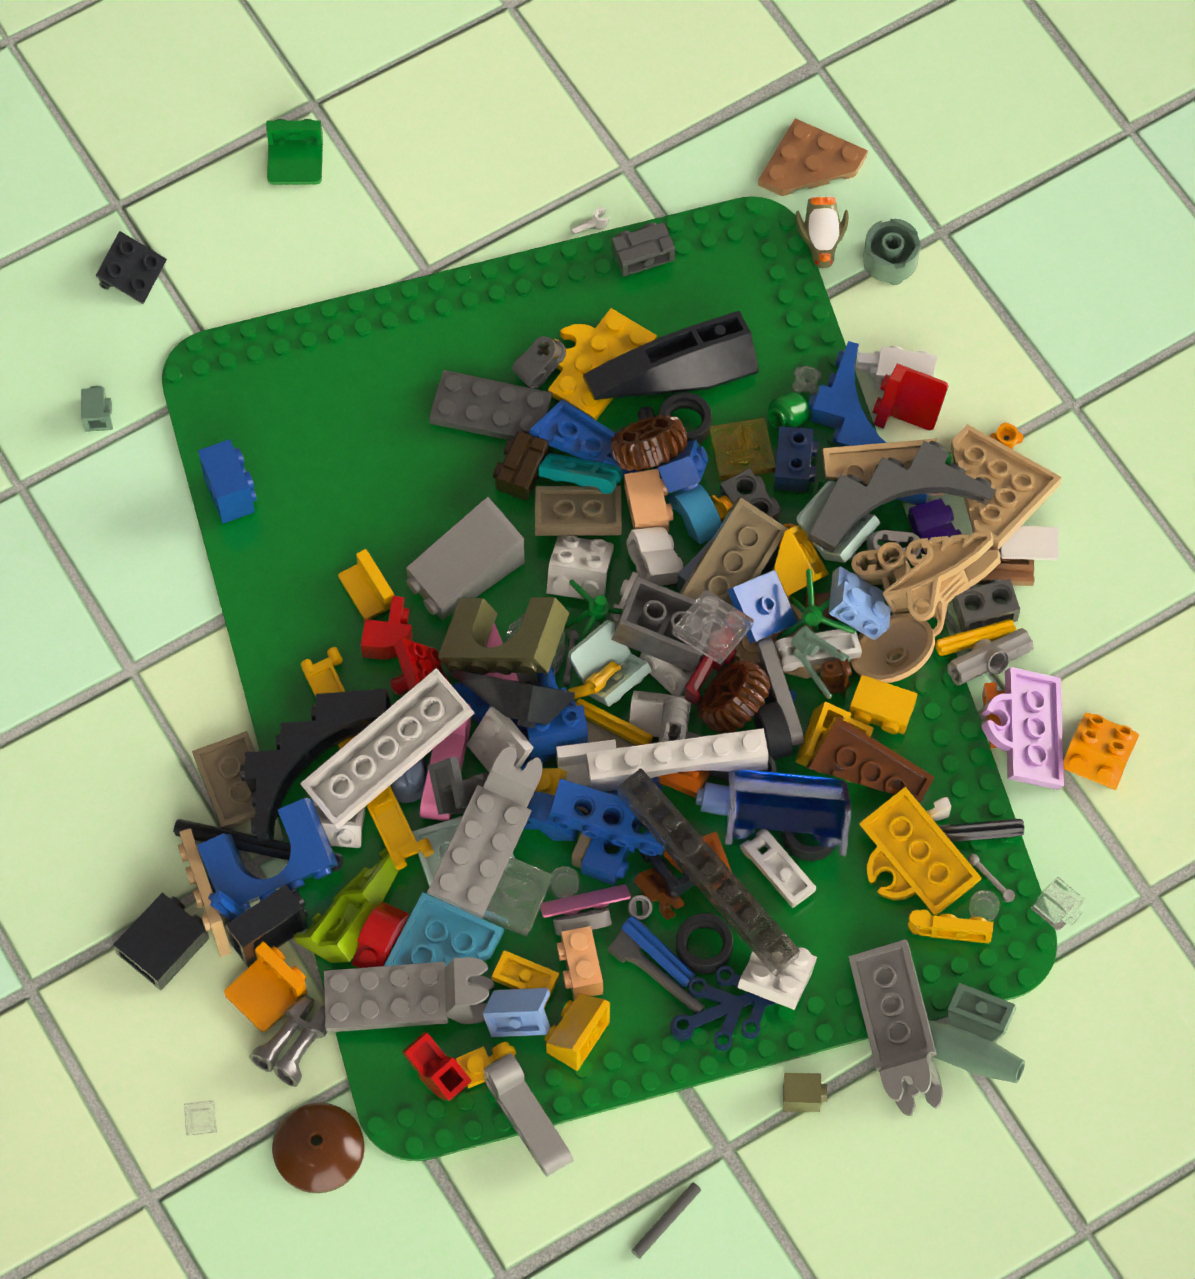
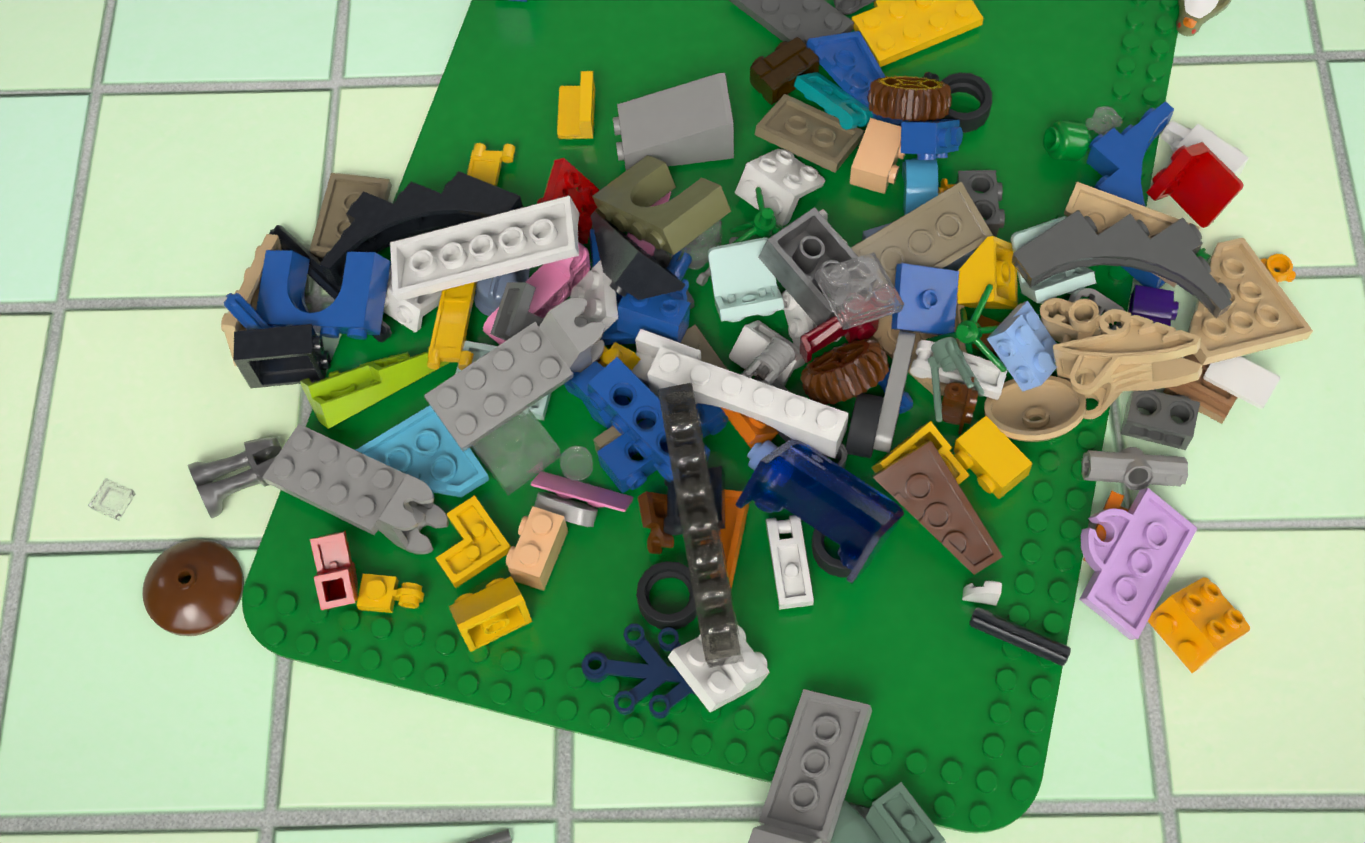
camera: 35 degrees right, 0 degrees up
black brick [113,892,210,991] -> none
light orange bracket [224,941,308,1032] -> none
red brick [352,902,409,968] -> none
red brick [361,596,413,660] -> none
light blue panel [482,988,550,1037] -> none
light grey beam [483,1053,574,1177] -> none
yellow piece [568,661,621,700] -> none
yellow axle [576,699,653,745] -> none
black wedge [583,311,759,400] -> none
dark grey piece [608,919,705,1014] -> none
blue axle [622,916,696,987] -> none
white brick [626,526,683,586] -> none
light grey hinge [628,895,652,920] -> none
clear yellow plate [709,417,776,481] -> none
dark blue brick [774,426,818,493] -> none
olive brick [783,1073,827,1112] -> none
yellow plate [859,787,982,916] -> none
sand green brick [863,218,921,285] -> none
yellow hinge [907,909,994,943] -> none
yellow axle [935,619,1016,656] -> none
light grey hinge [968,854,1015,903] -> none
clear tile [969,890,1000,921] -> none
clear brick [1031,877,1086,931] -> none

